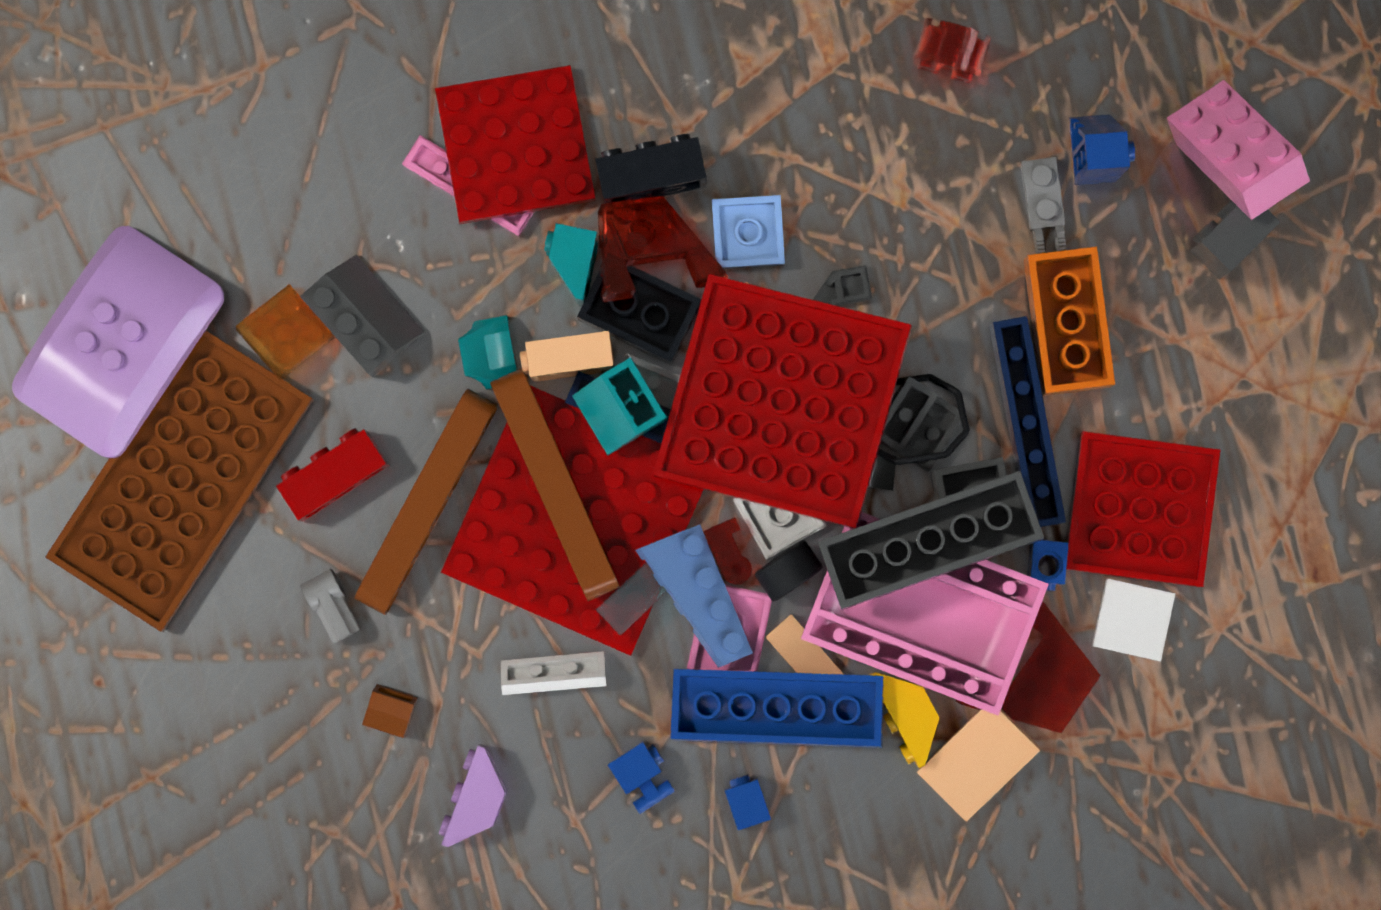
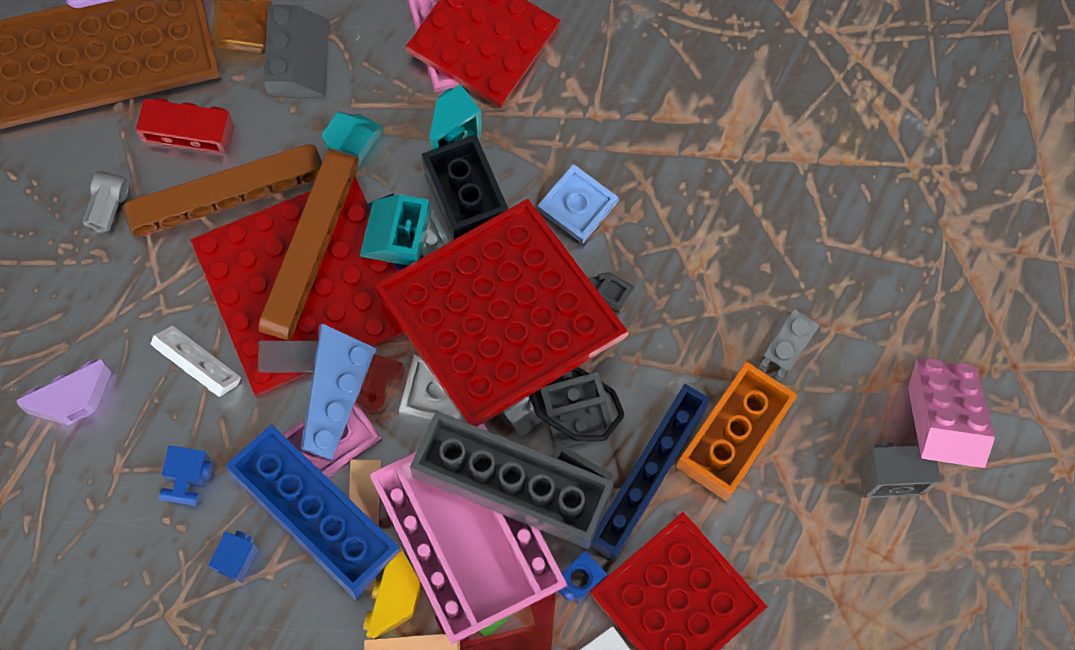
camera: 30 degrees right, 15 degrees down
dark orange piece [362,684,418,738] -> none
light nougat window [520,330,615,382] -> none
black brick [595,134,707,209] -> none
clear red wing [598,196,728,302] -> none
black tyre [755,540,823,601] -> none
clear red brick [913,18,992,84] -> none
blue wedge [1069,114,1135,185] -> none

